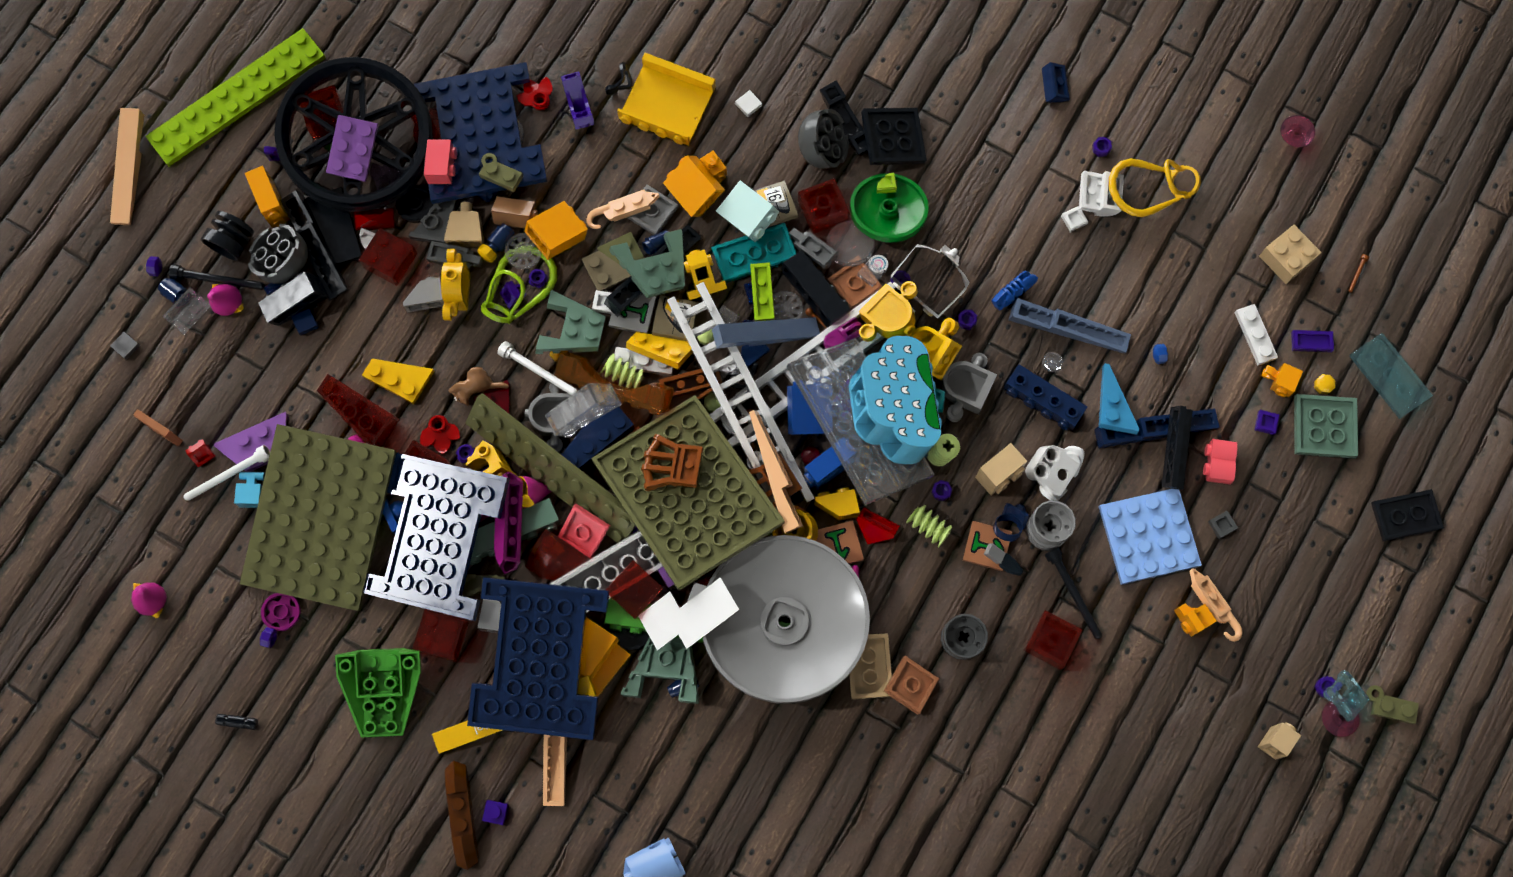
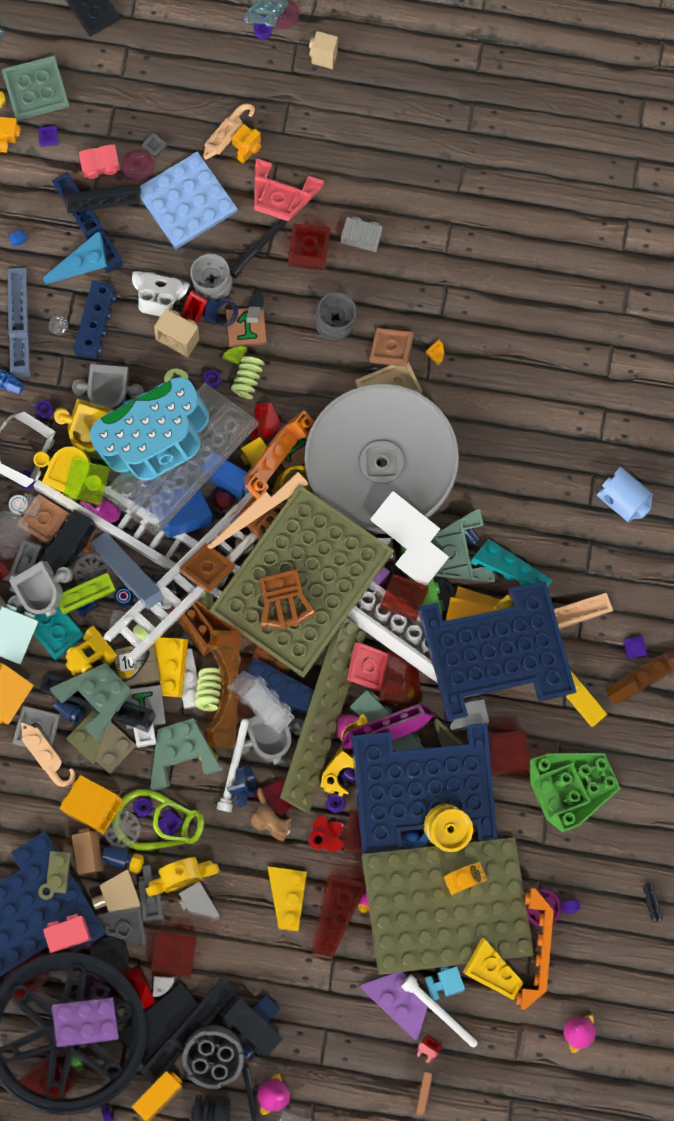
camera: 115 degrees left, 0 degrees up
none -> light grey piece [8,561,73,618]
none -> clear neon green tile [63,458,110,505]
none -> clear pink piece [121,150,154,181]
none -> dark orange plate [180,543,235,593]
none -> red slope [181,291,208,324]
none -> lime tile [222,346,247,365]
none -> dark blue piece [227,765,256,807]
none -> orange slope [244,410,315,500]
none -> coral wing [254,158,324,221]
none -> light grey brick [341,217,383,252]
none -> yellow wheel [424,804,473,852]
none -> light orange tile [426,339,444,366]
none -> light orange slope [444,862,487,896]
none -> yellow wing [463,937,523,1000]
none -> teal wing [470,539,553,587]
none -> orange slope [516,888,554,1010]

